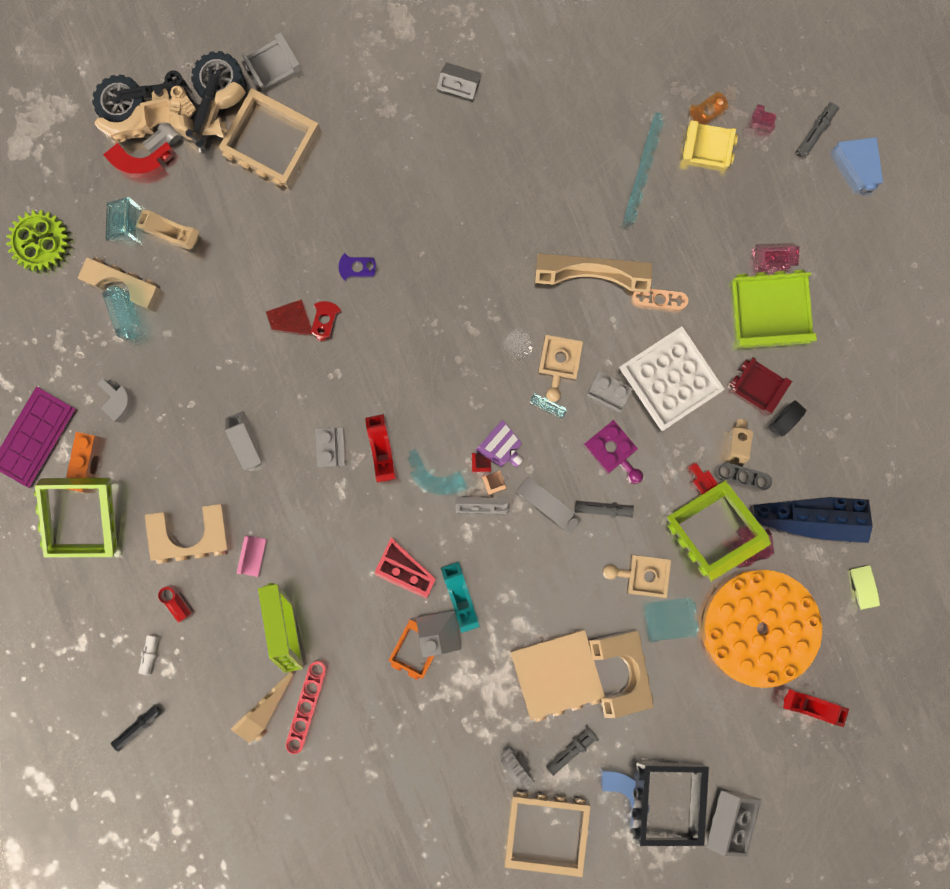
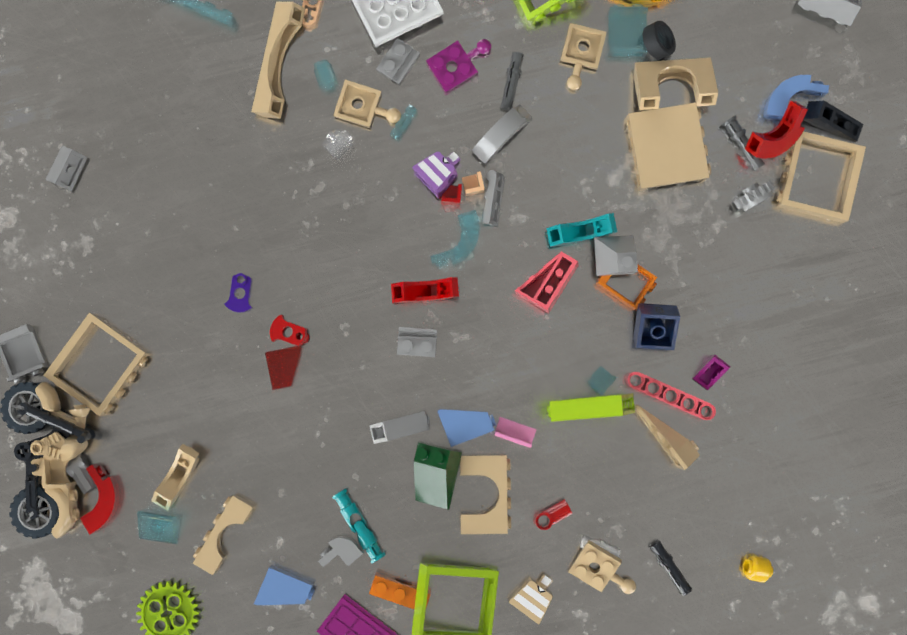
camera: 90 degrees left, 0 degrees up
clear light blue window [102,285,144,341] -> none
black window [630,762,709,846] -> none
none -> medium blue slope [254,565,315,605]
none -> clear light blue brick [314,60,337,90]
none -> teal piece [332,488,386,564]
none -> slope [414,443,462,510]
none -> medium blue slope [437,409,496,447]
none -> torso [508,574,553,624]
none -> tan plate [568,540,636,594]
none -> clear light blue panel [586,366,617,395]
none -> dark blue brick [633,303,680,350]
none -> black tyre [642,21,676,59]
none -> magenta slope [693,354,731,390]
none -> yellow head [742,555,773,582]
none -> red arch [745,100,808,159]
none -> black slope [803,100,864,142]

